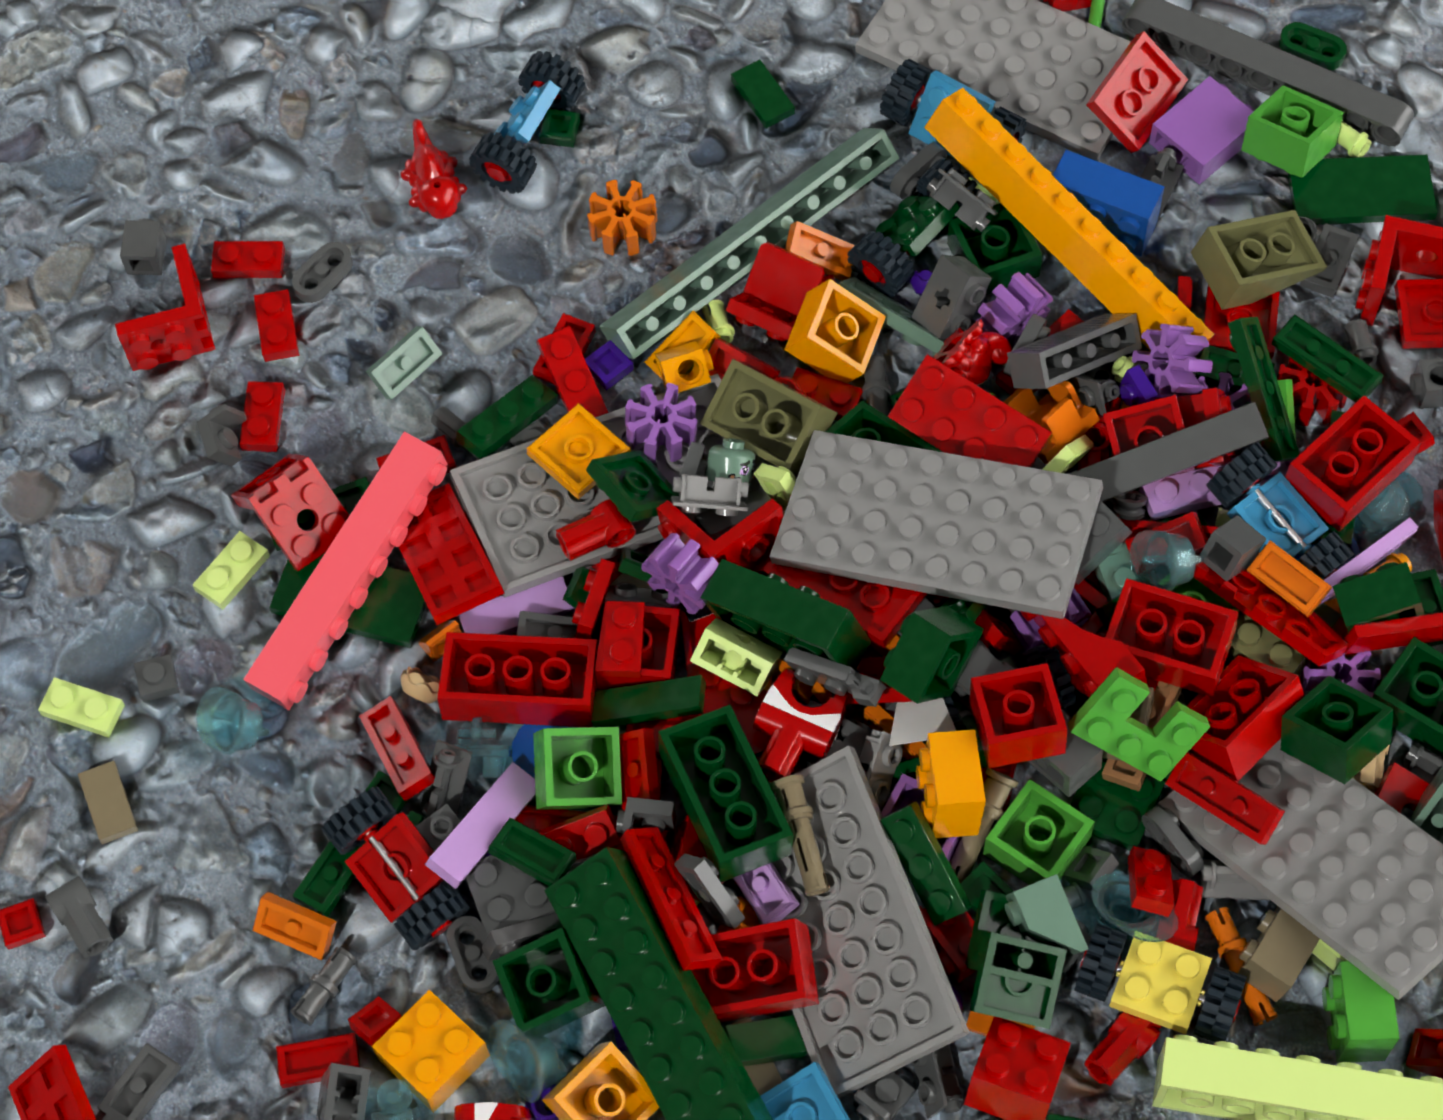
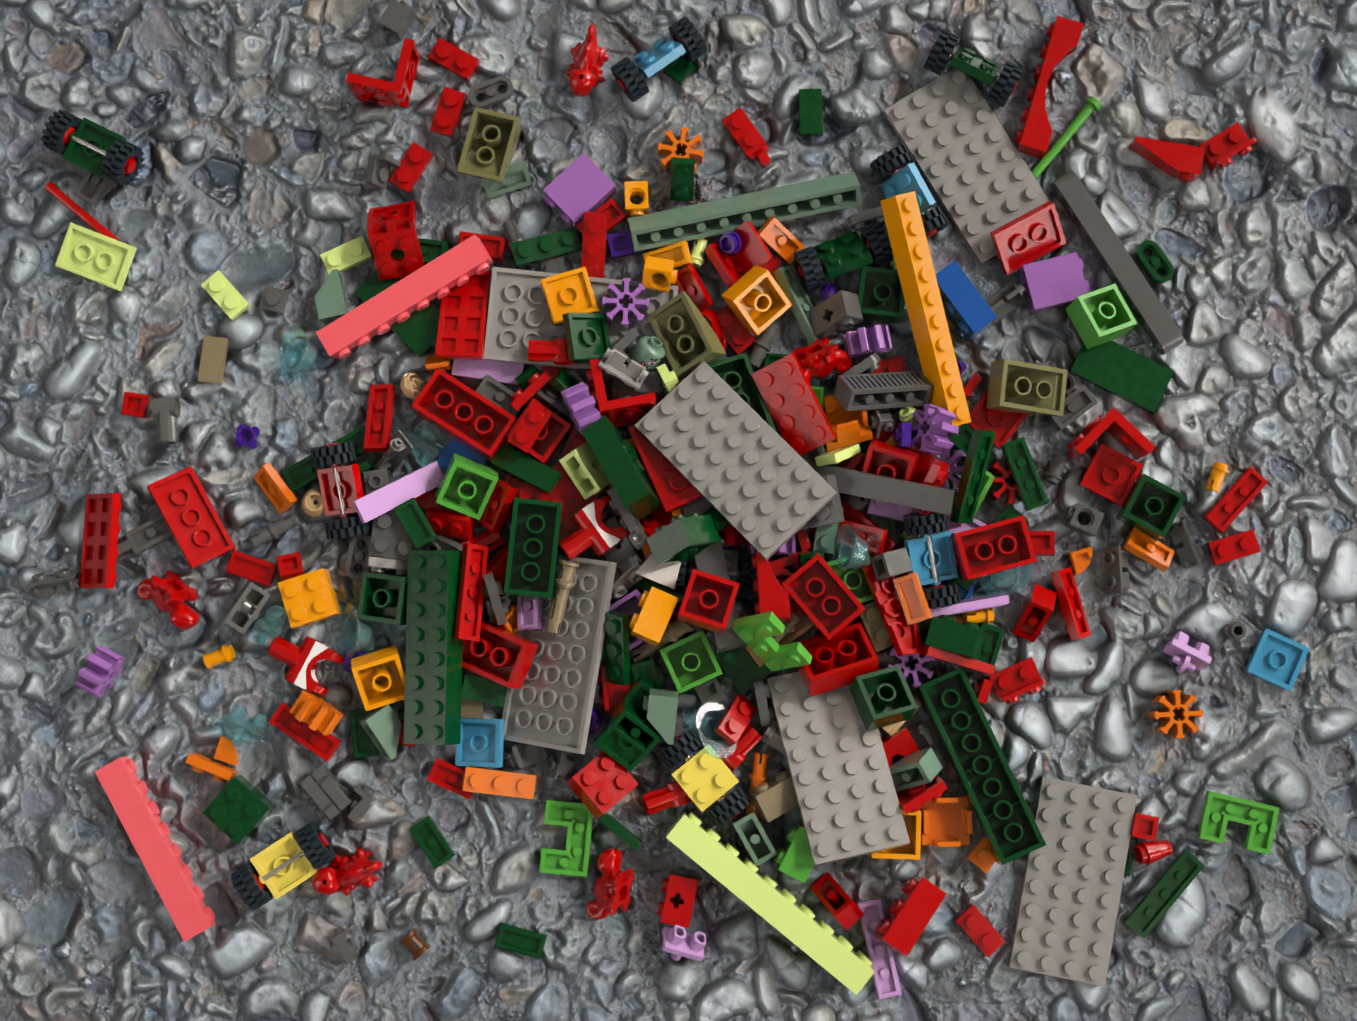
camera: 25 degrees right, 20 degrees up
dark grey bracket [616,797,677,835] -> none
dark grey hinge [926,167,998,232] -> none
red plate [1165,752,1285,845] -> none
yellowish green pin [1337,120,1372,157] -> none
none -> red plate [147,466,236,570]
none -> dark purple plate [234,424,260,449]
none -> tan plate [301,488,325,517]
none -> sand green slope [312,269,349,324]
none -> olive slope [457,107,522,183]
none -> medium lavender brick [543,153,616,228]
none -> light orange brick [624,181,649,217]
none -> dark green plate [670,158,695,201]
none -> dark purple plate [719,231,742,255]
none -> red hinge [722,107,771,169]
none -> sand green slope [732,812,778,867]

